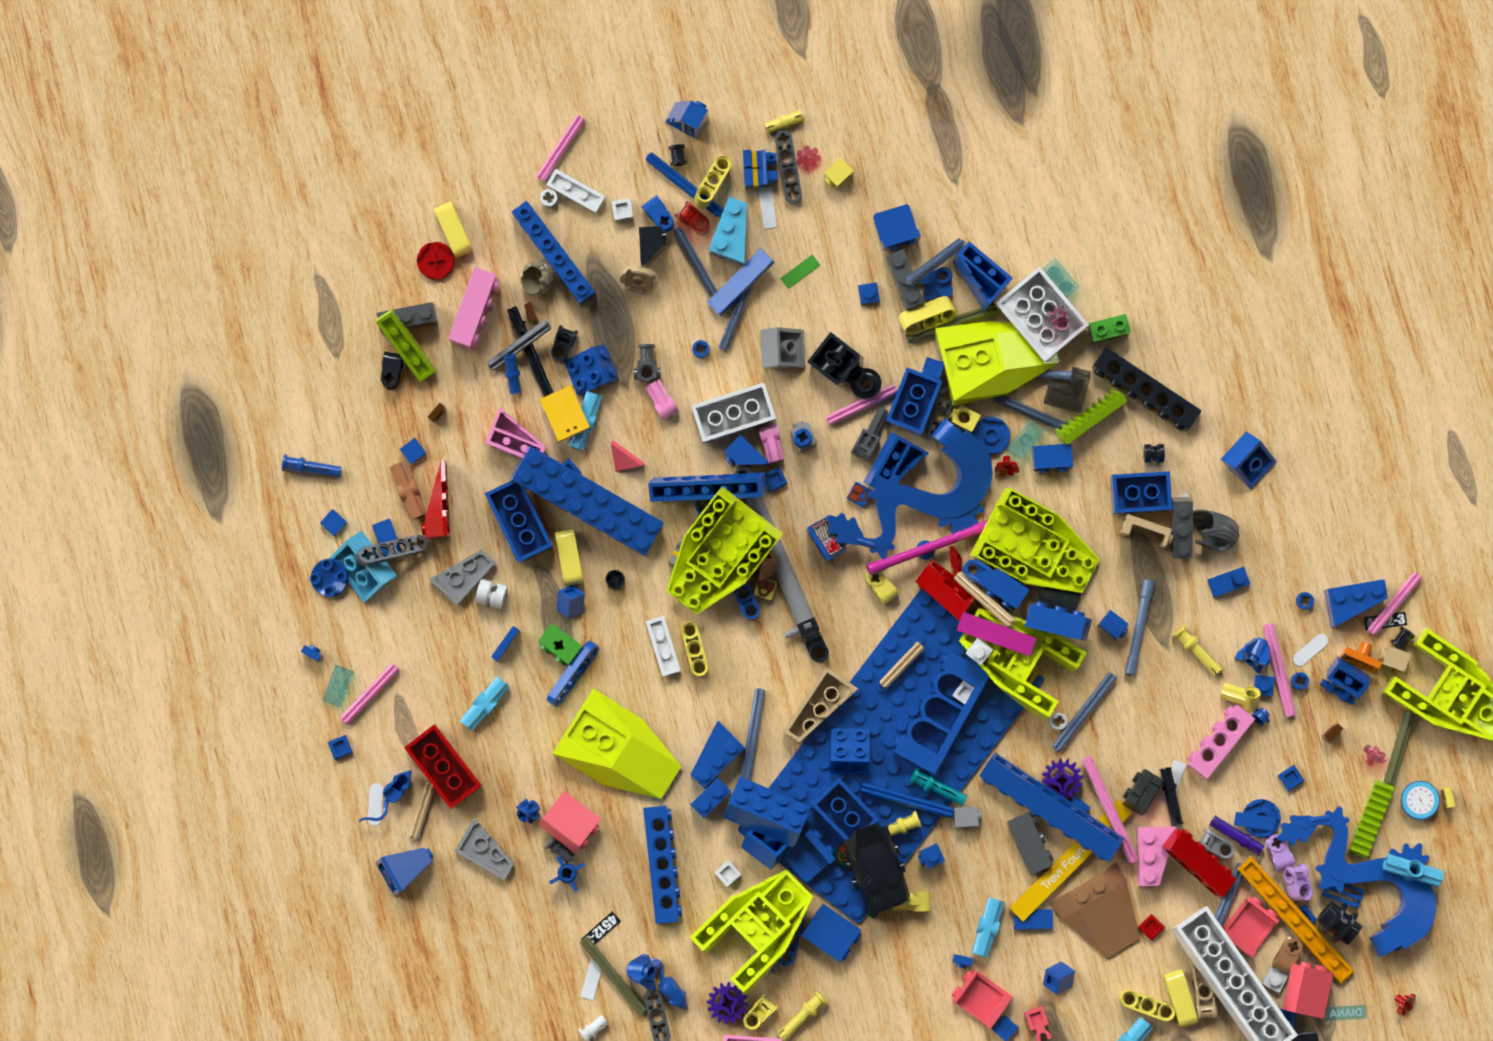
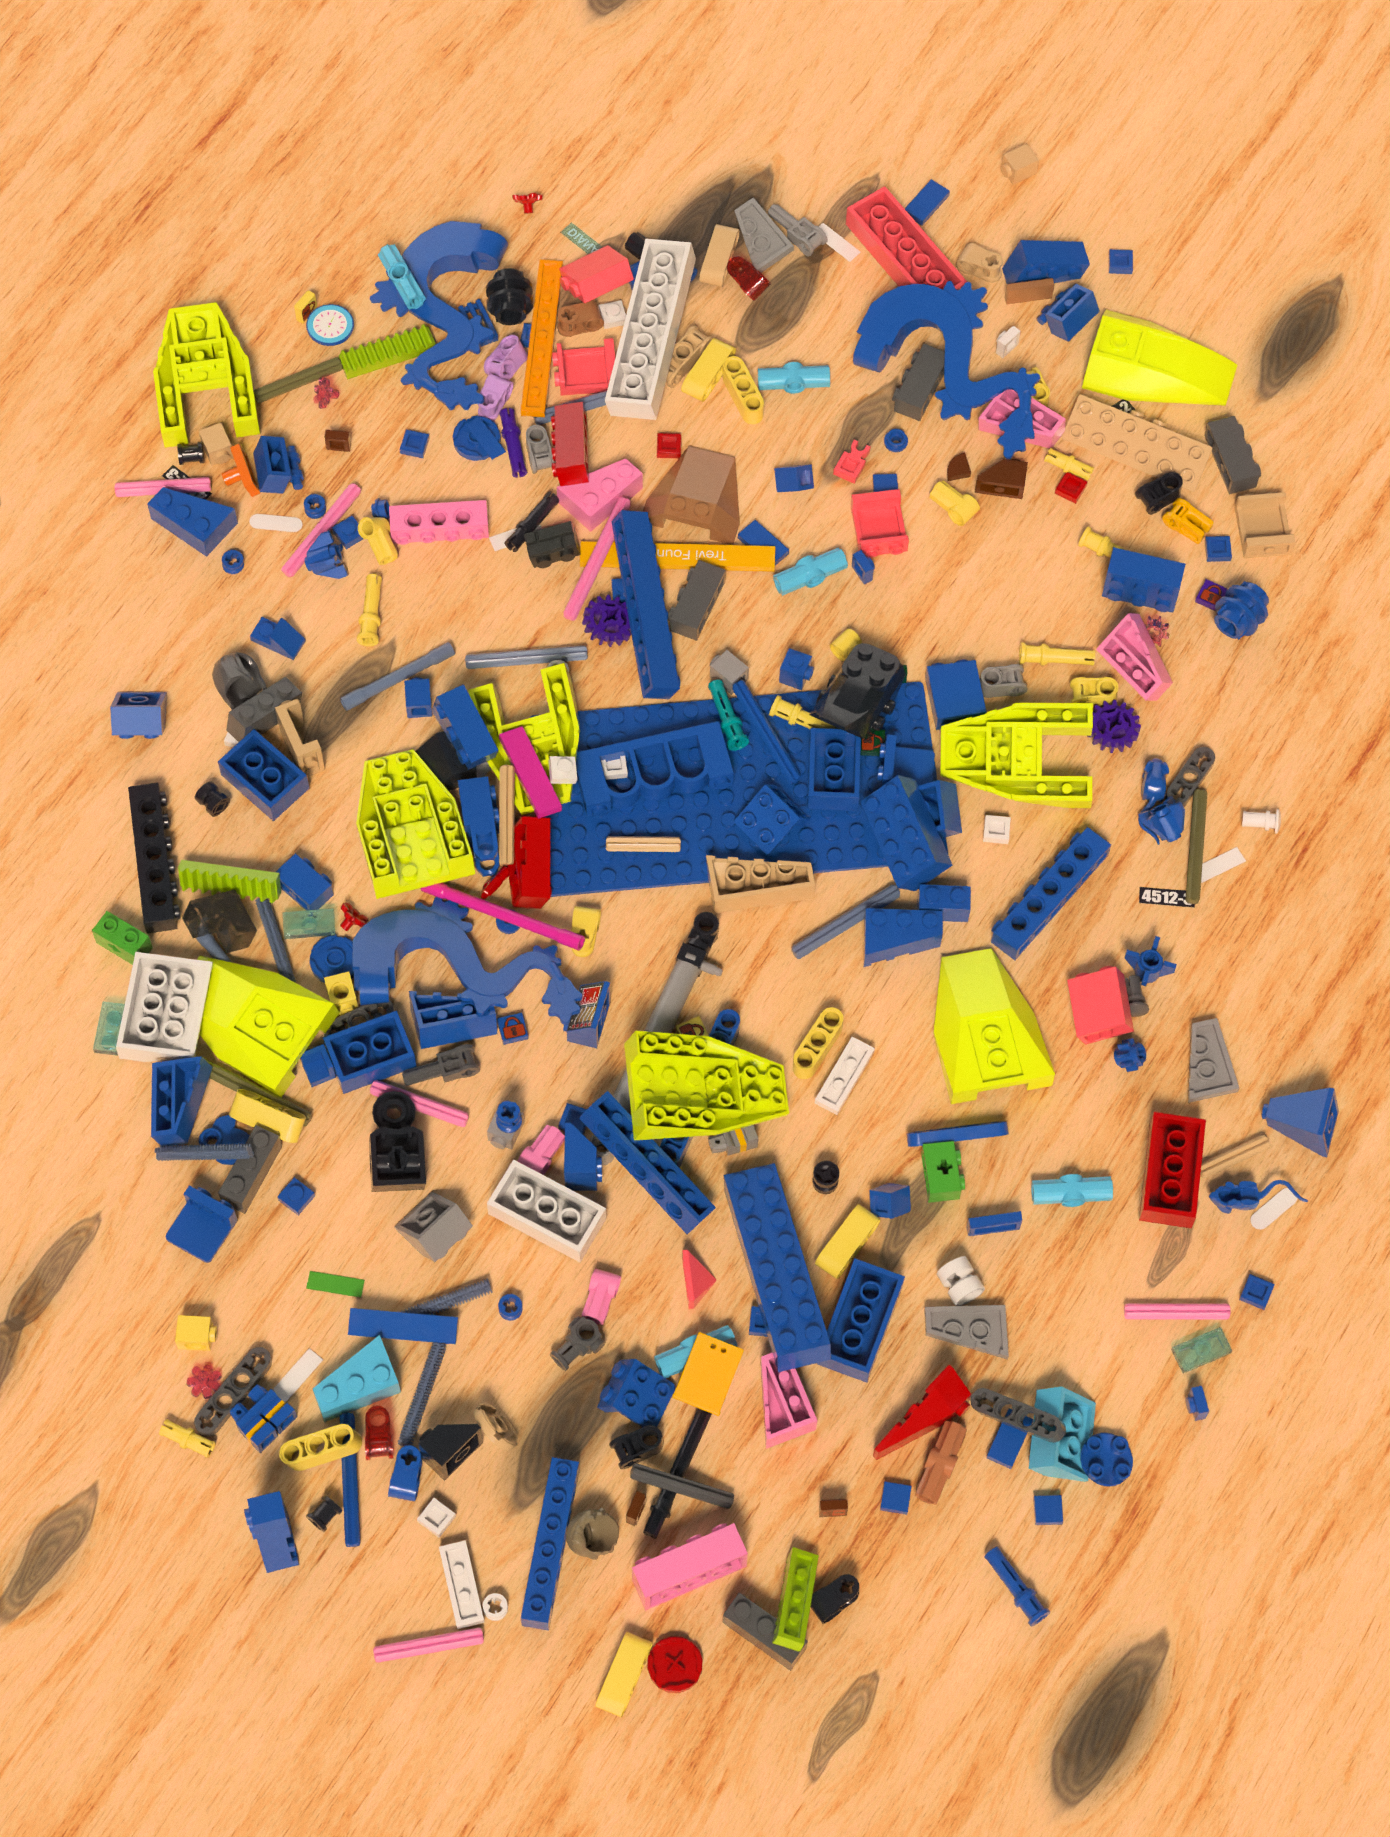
camera: 135 degrees left, 20 degrees down
blue pin [503,354,522,394] -> none
clear pink gear [1047,305,1070,329] -> none
none -> light grey piece [980,664,1028,698]

